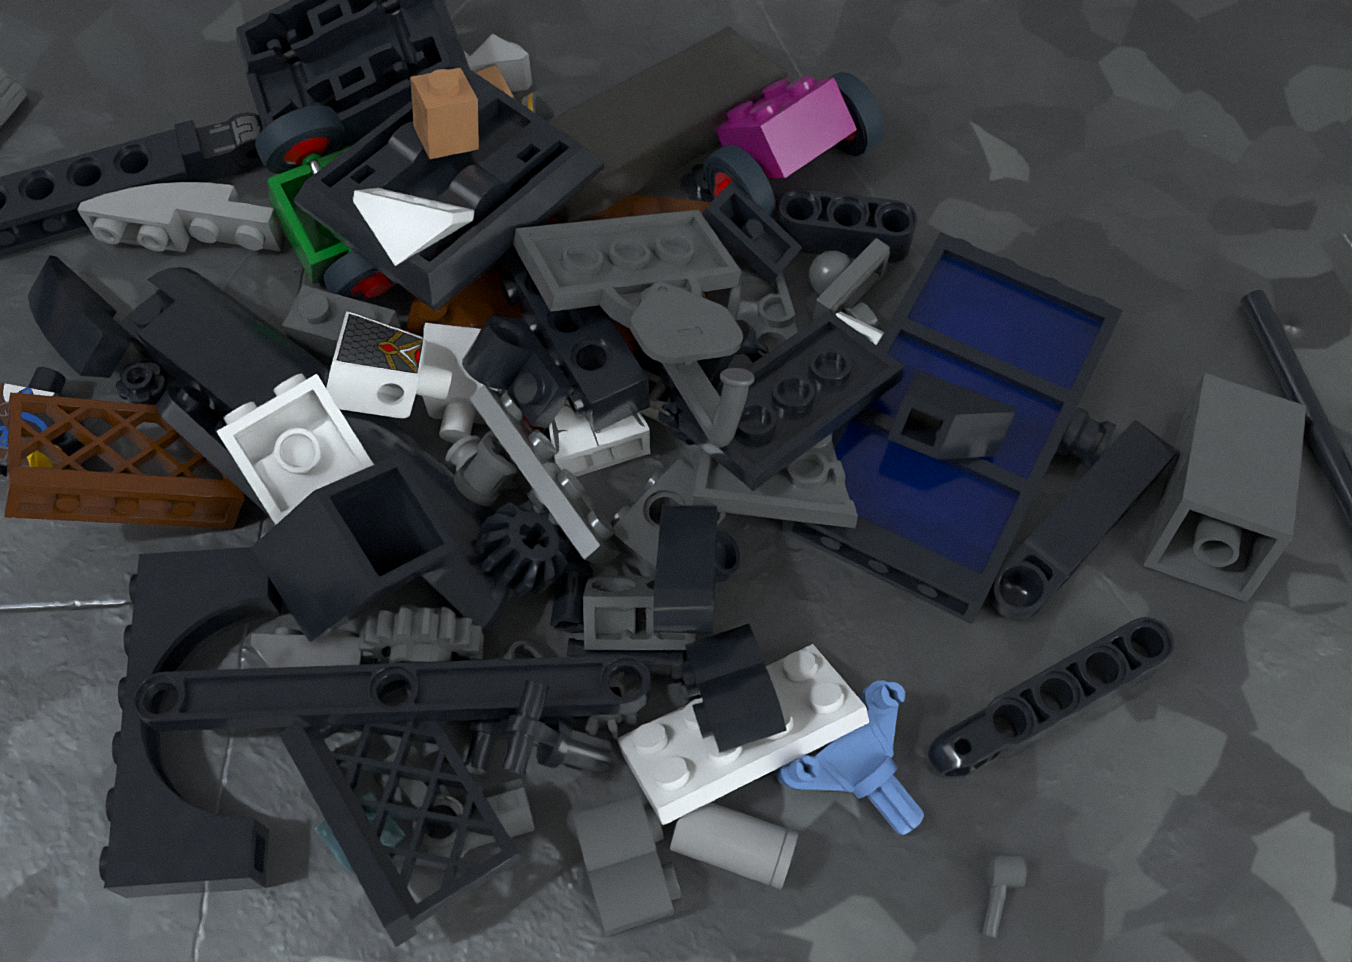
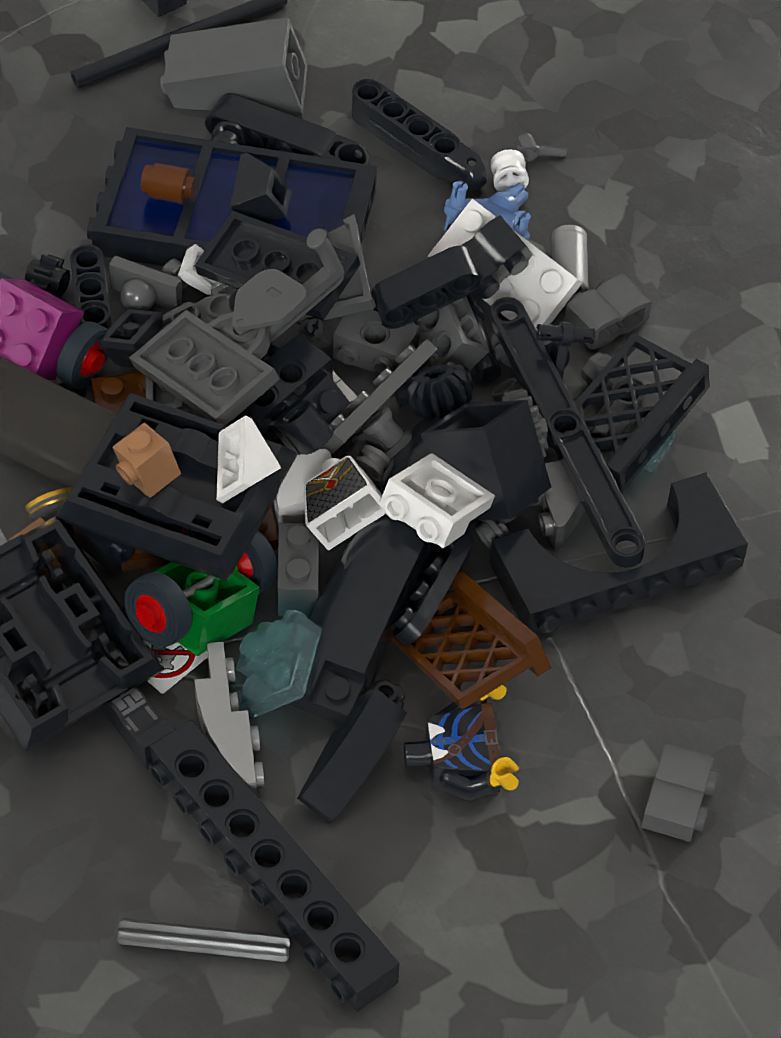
camera: 110 degrees left, 10 degrees down
none -> black gear [25,254,70,296]
none -> reddish brown brick [140,162,197,205]
none -> clear light blue plate [236,610,322,719]
none -> white wheel [490,149,529,192]

